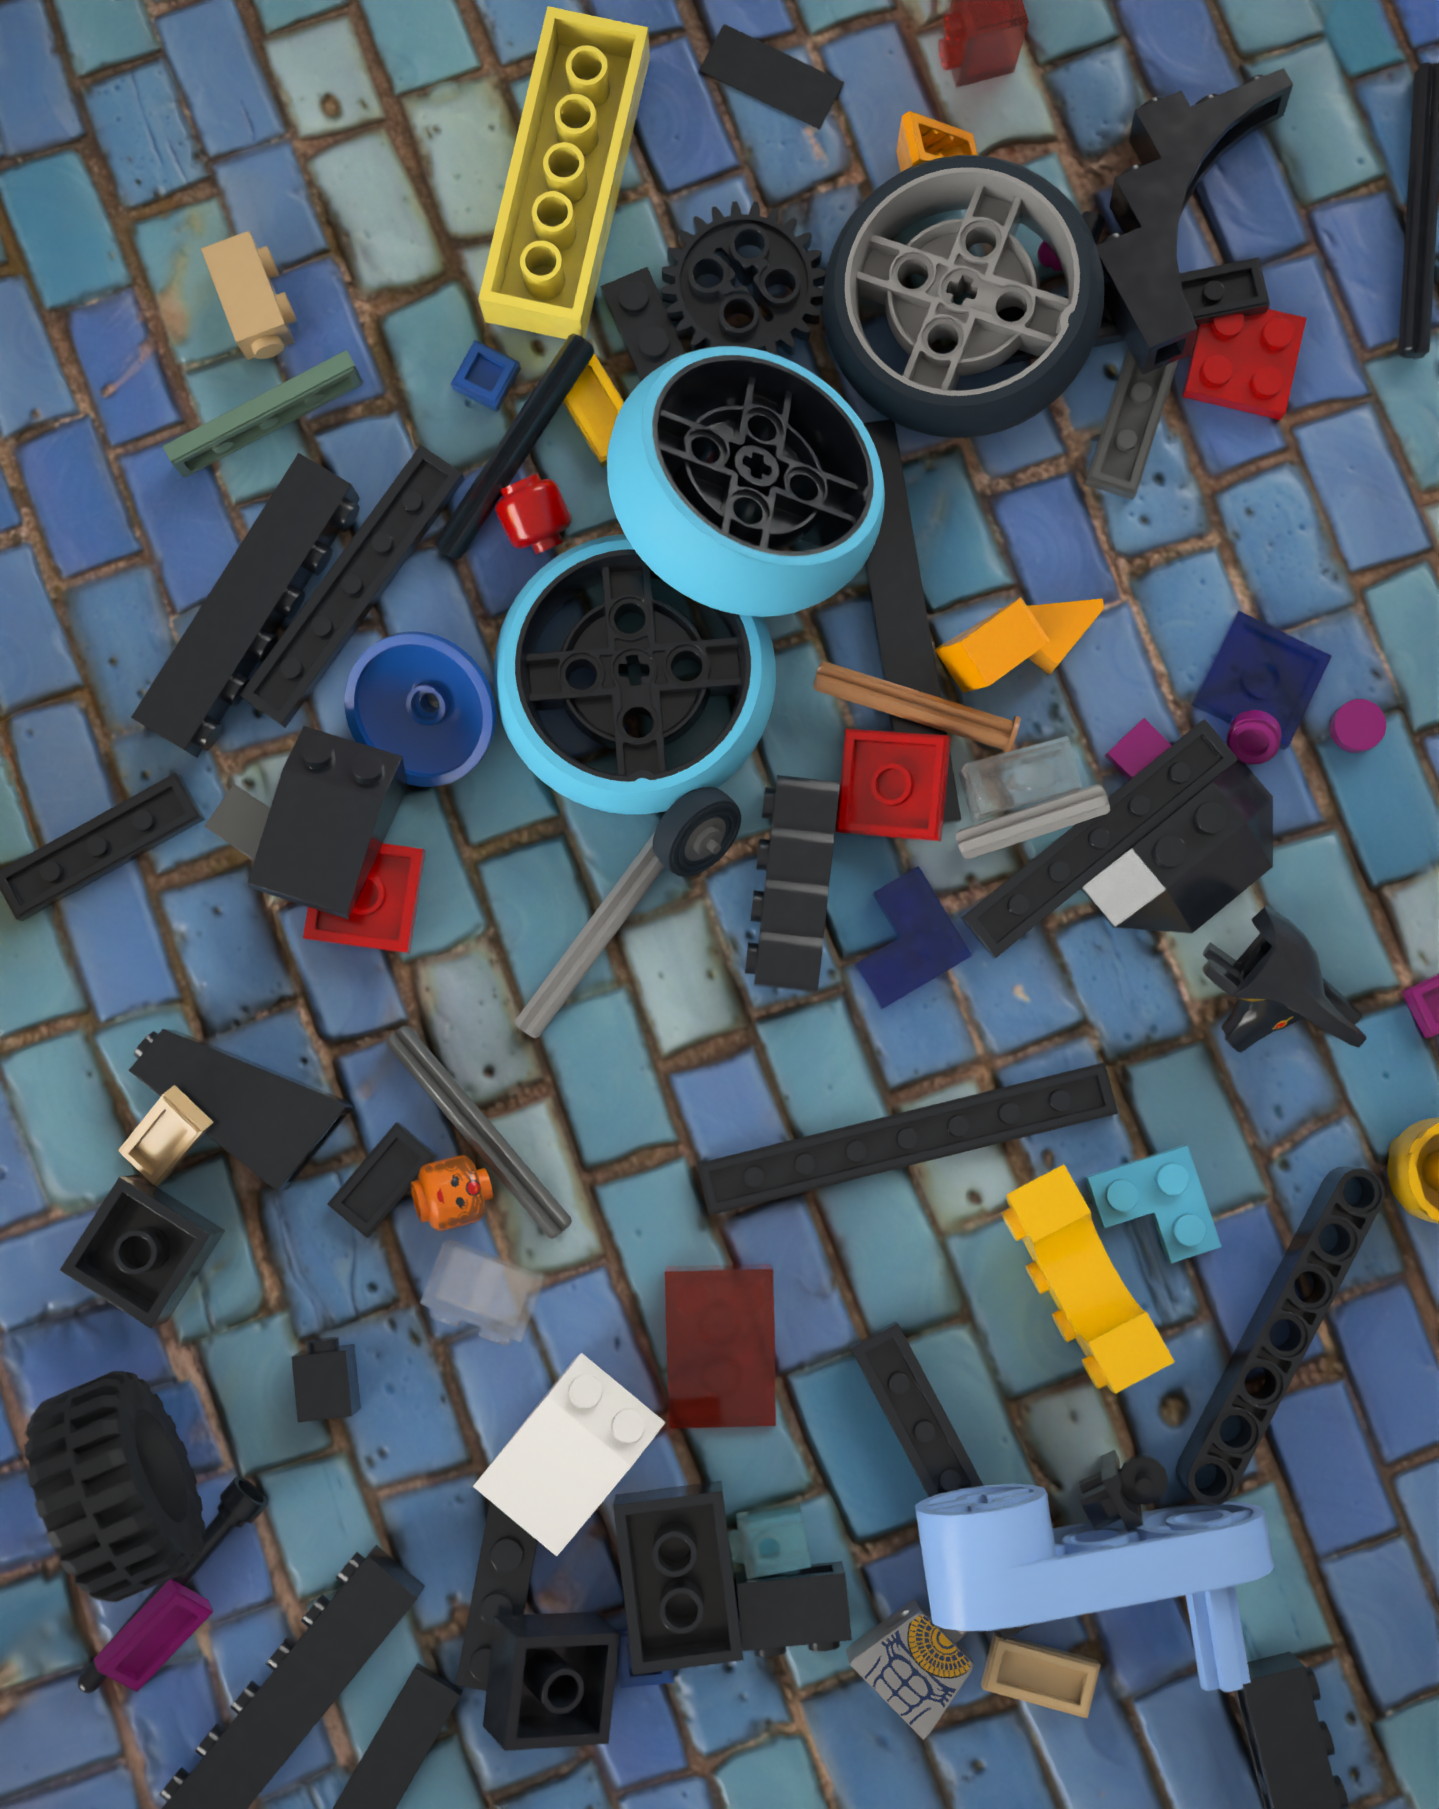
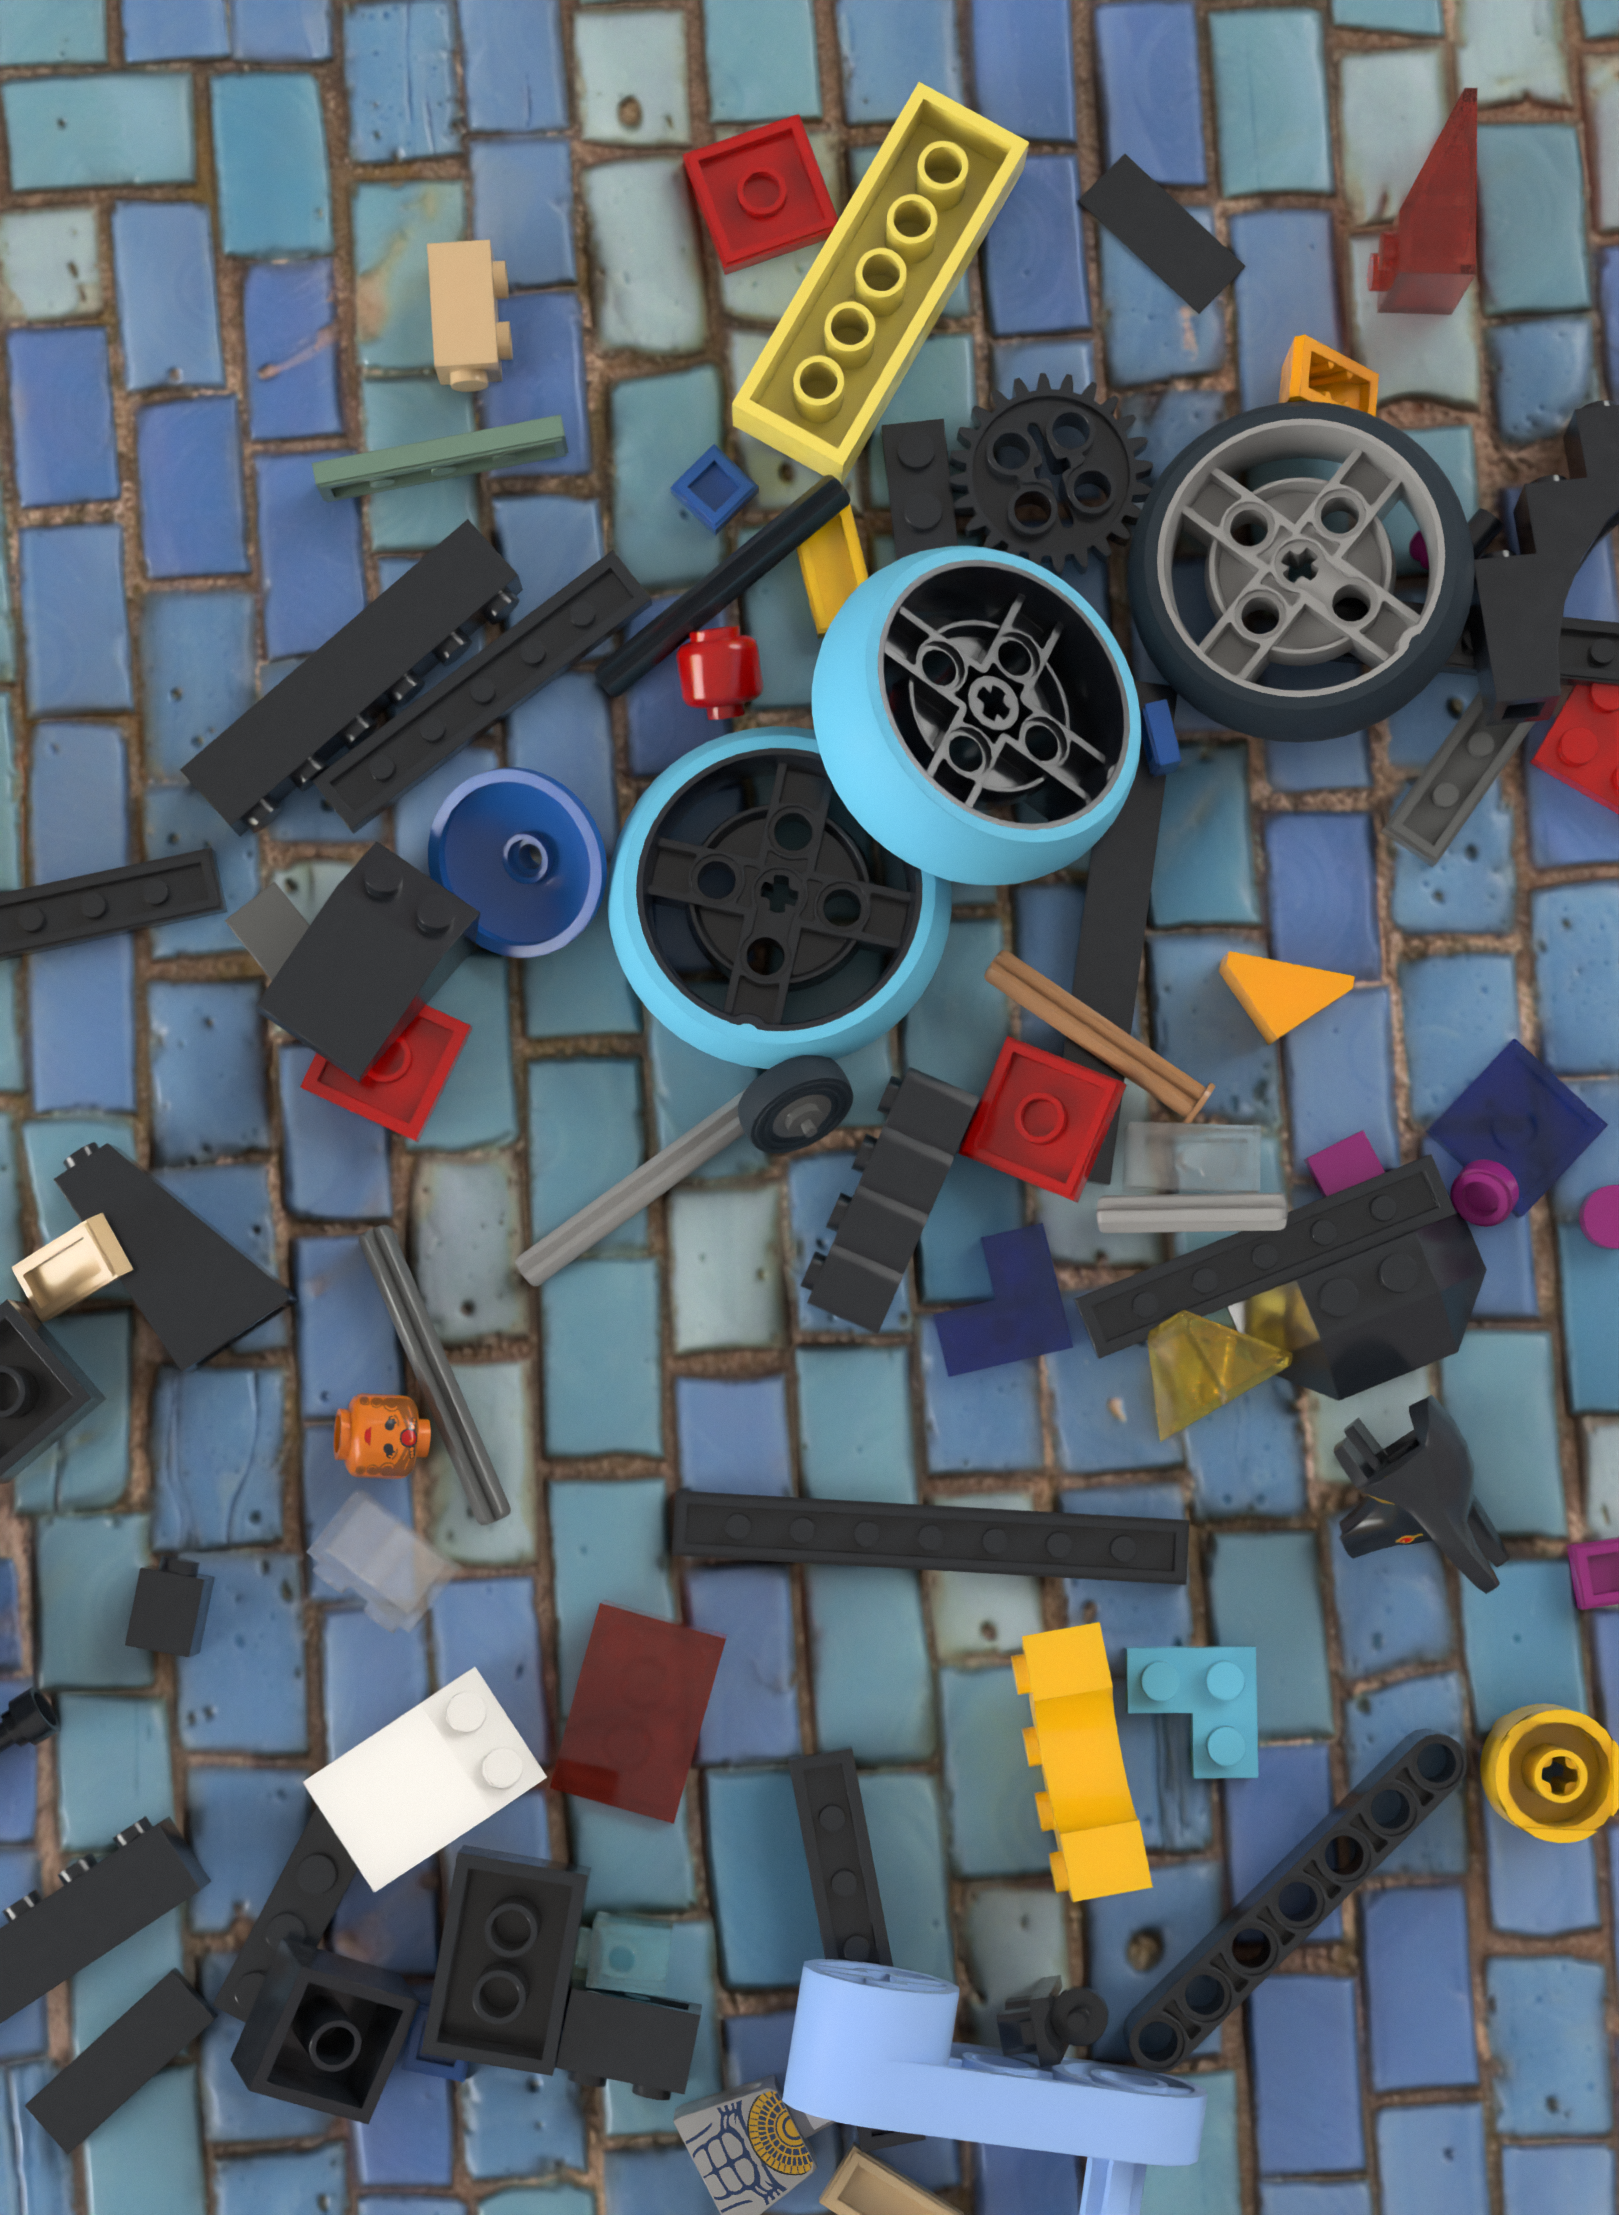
camera: 15 degrees right, 0 degrees up
black tile [328,1122,438,1238] -> none
light orange slope [935,597,1049,693] -> none
none -> red tile [682,114,839,275]
none -> blue tile [1140,699,1182,777]
none -> clear yellow slope [1148,1310,1293,1441]

